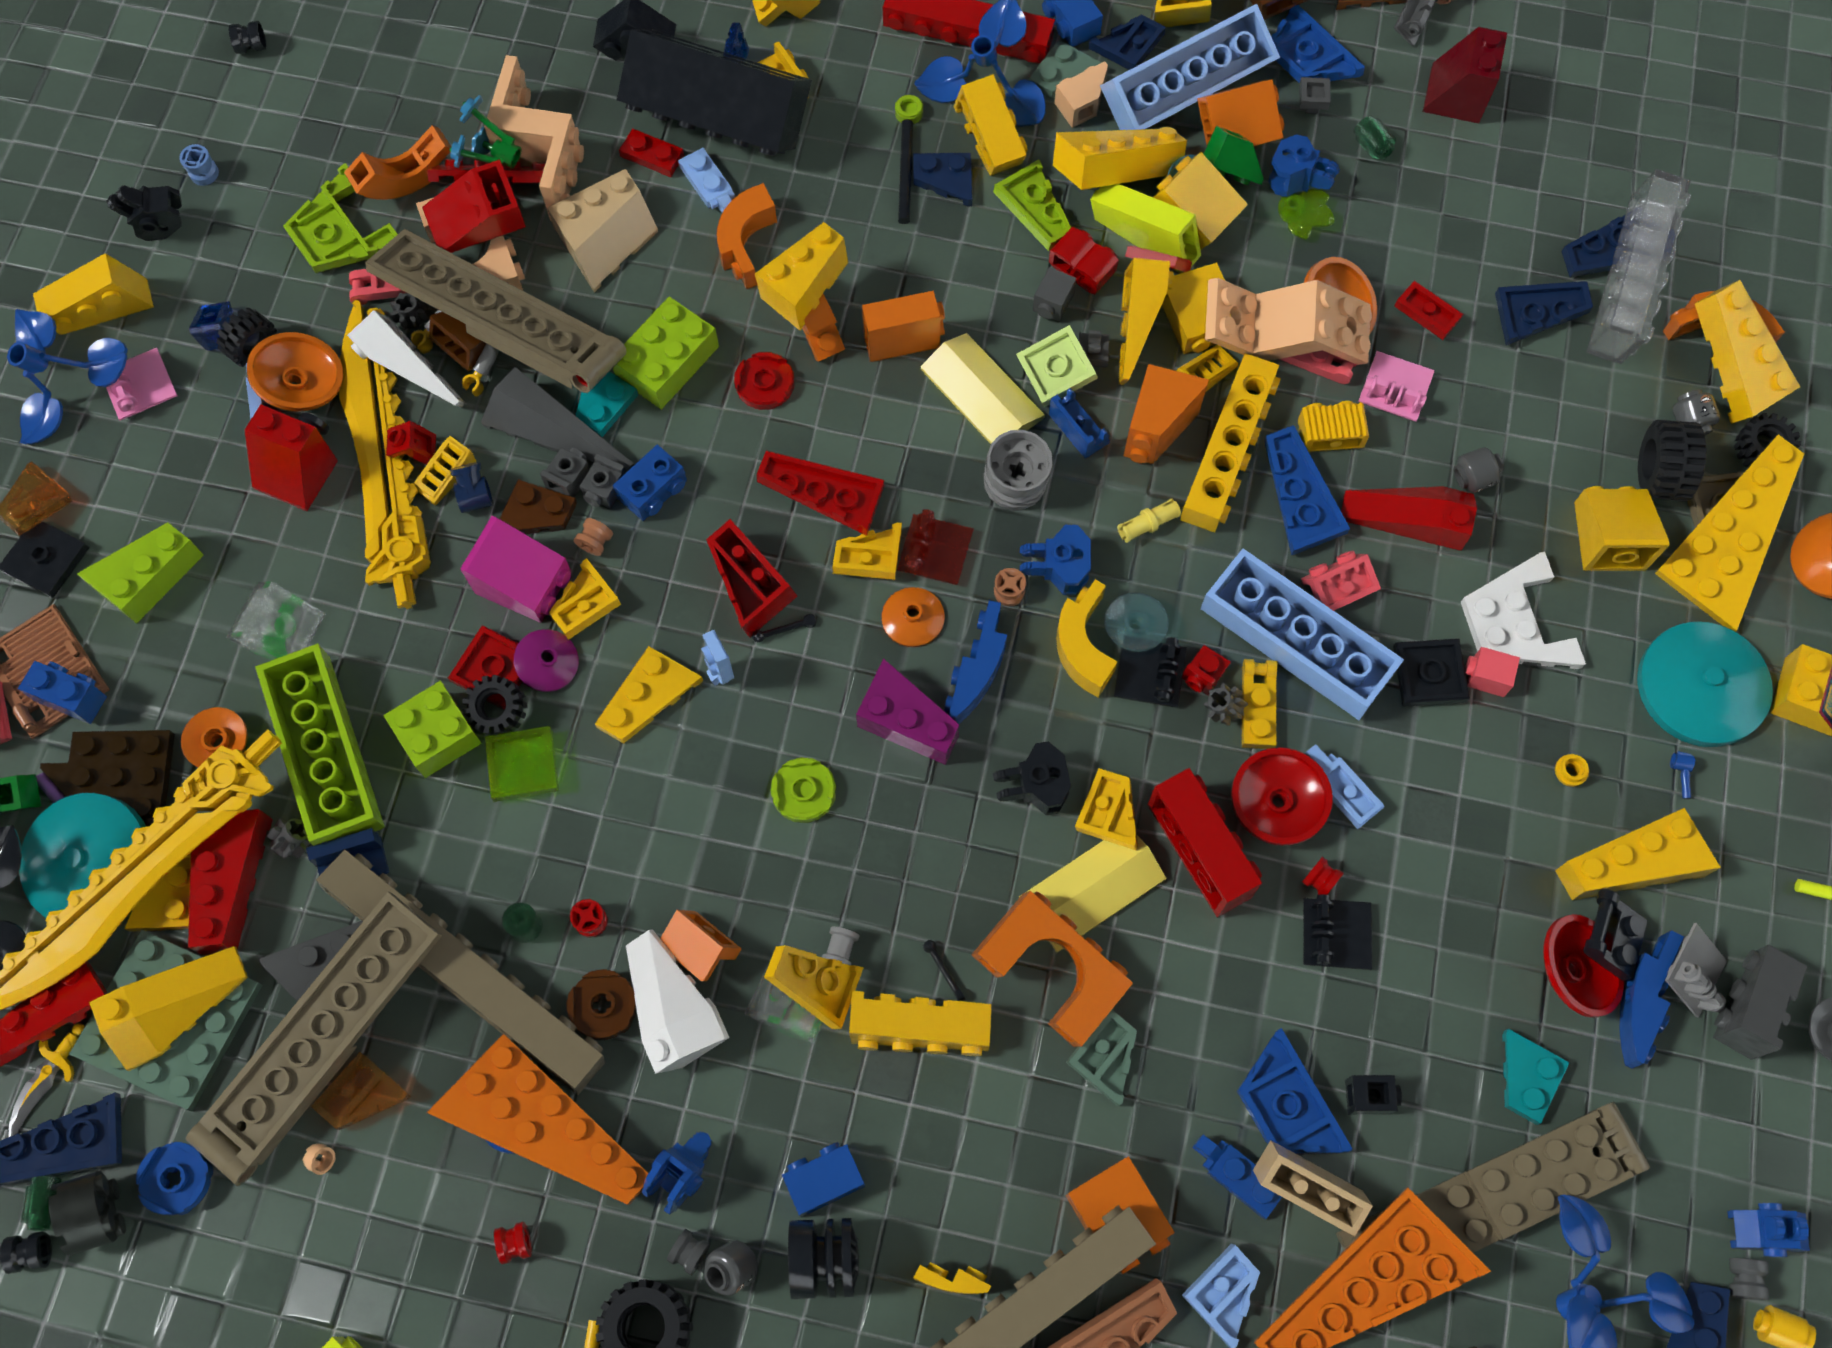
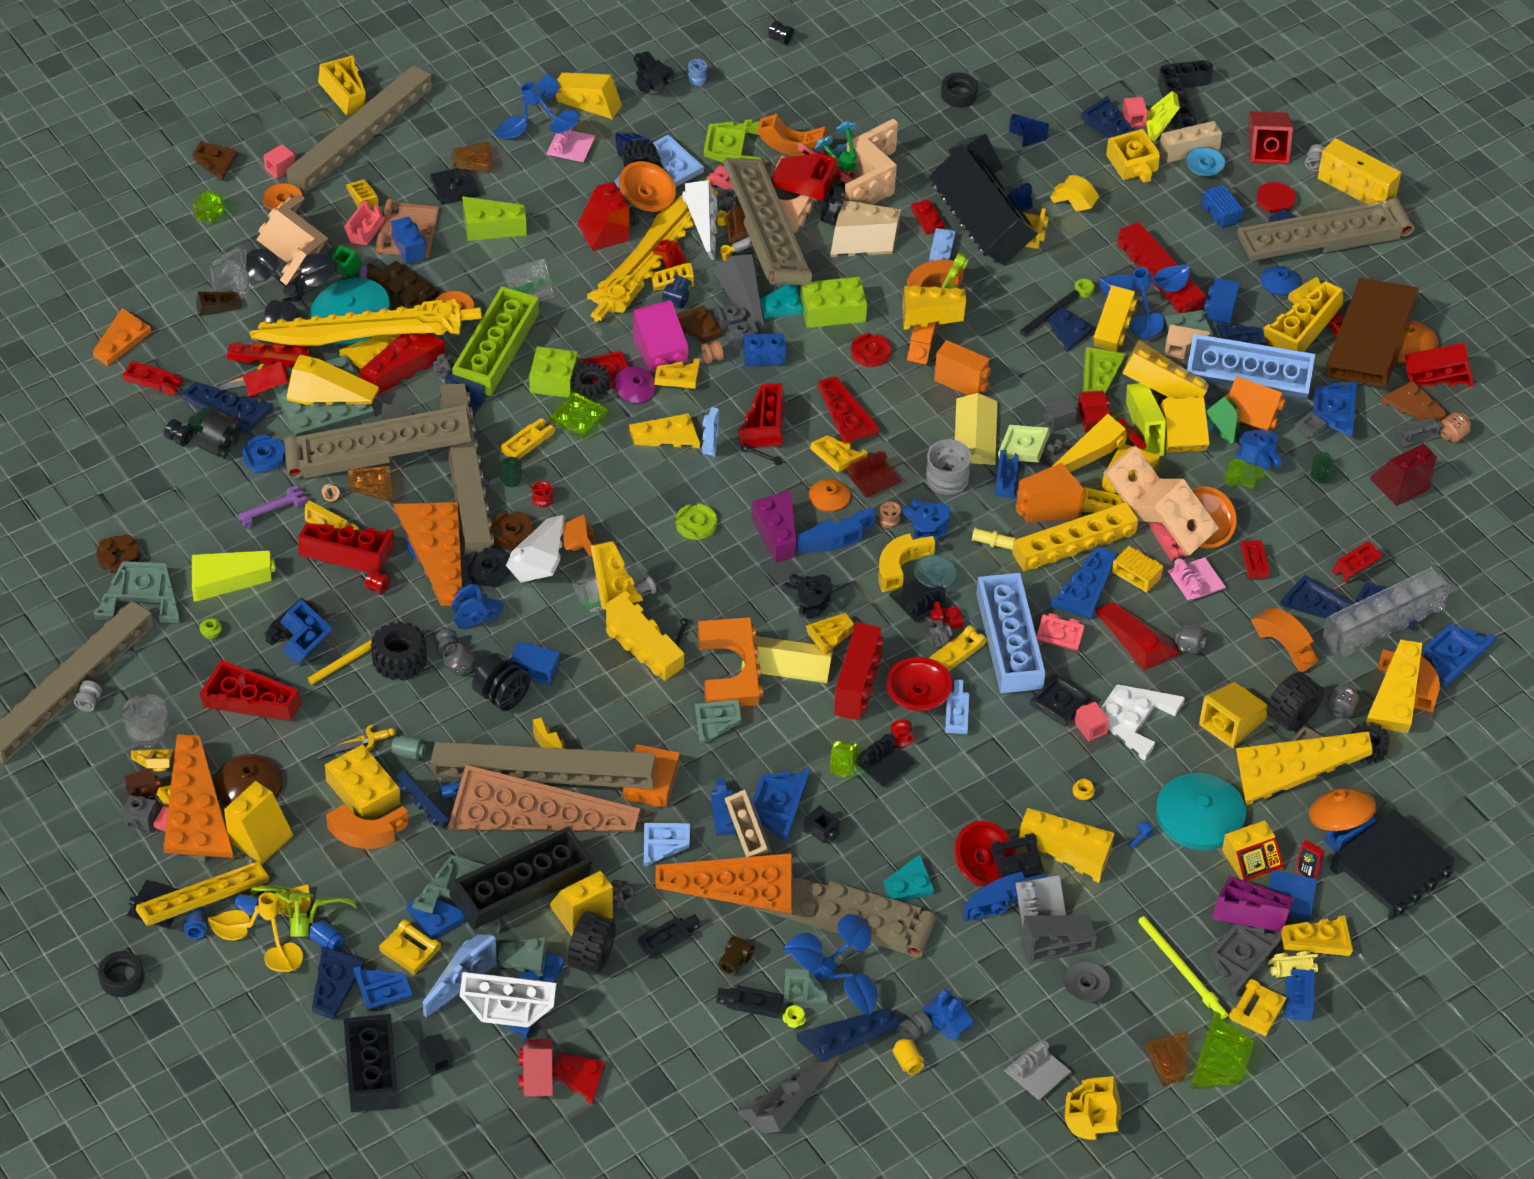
camera: 40 degrees right, 20 degrees down
none -> medium lavender hinge [238,485,310,529]
none -> red hinge [243,361,290,398]
none -> red wedge [298,523,394,573]
none -> yellow hinge [305,500,359,530]
none -> black plate [467,548,510,588]
none -> yellow hinge [501,418,555,462]
none -> light blue wing [653,135,704,187]
none -> black plate [820,185,845,225]
none -> clear neon green brick [829,741,858,778]
none -> lime plant [941,252,969,289]
none -> orange arch [1251,608,1319,672]
none -> red hinge [1332,541,1382,582]
none -> blue wing [1422,625,1496,688]

